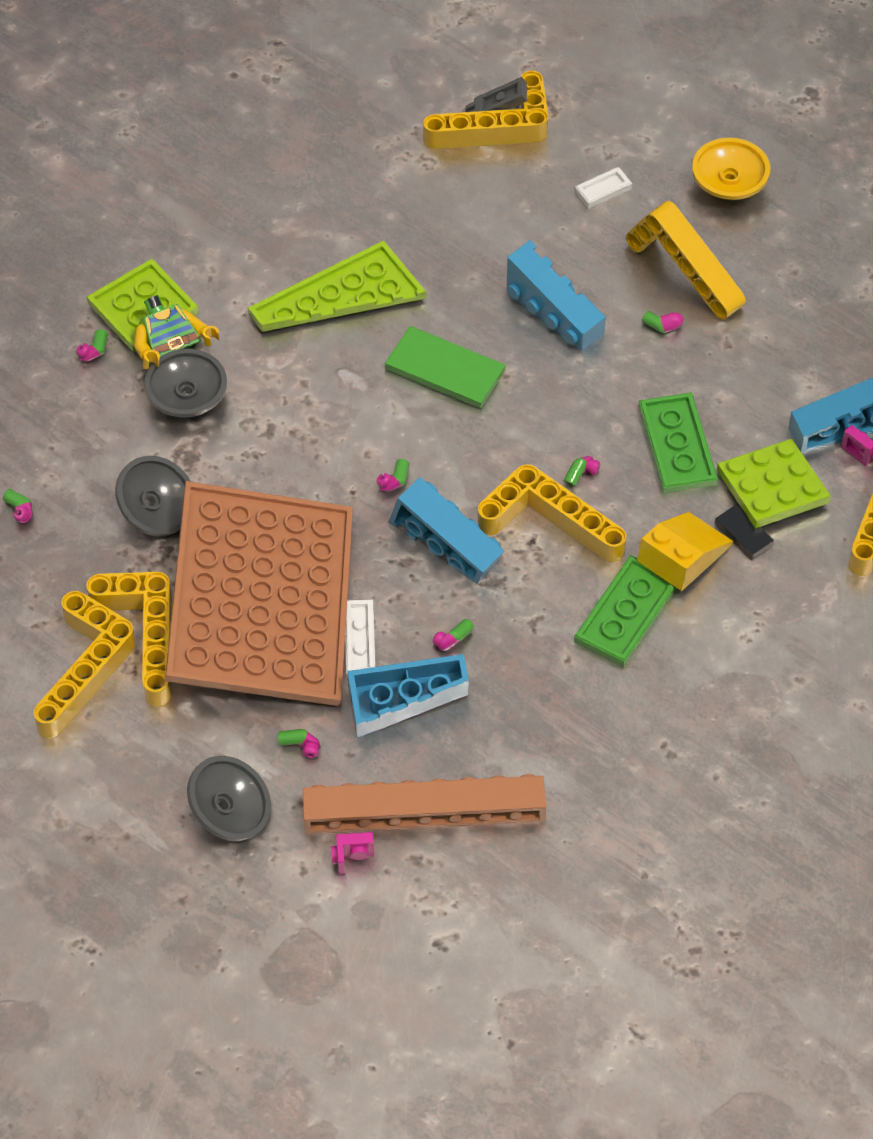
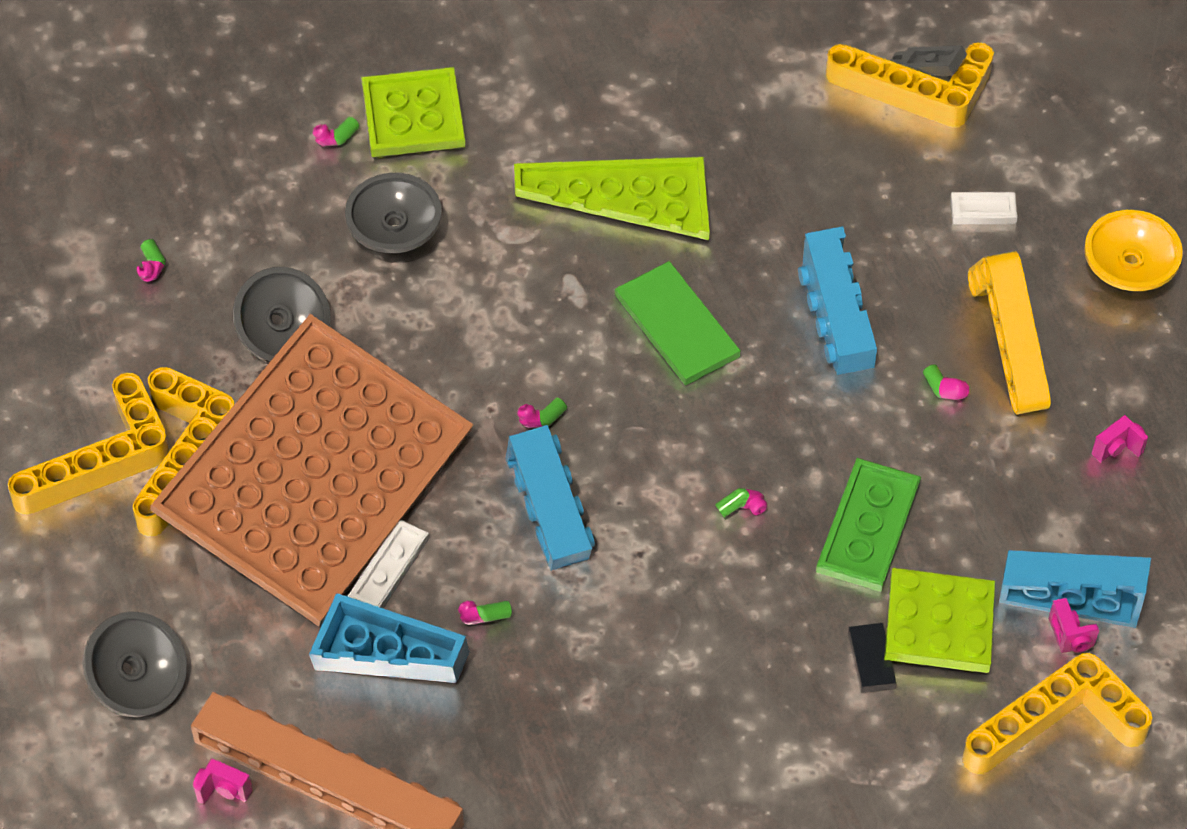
camera: 30 degrees right, 0 degrees up
torso [134,295,220,369] -> none
arm [278,729,321,758] -> none
yellow beam [477,464,626,562] -> none
bright green tile [574,555,677,667] -> none
yellow slope [637,512,733,591] -> none
none -> dark pink bracket [1091,415,1148,463]

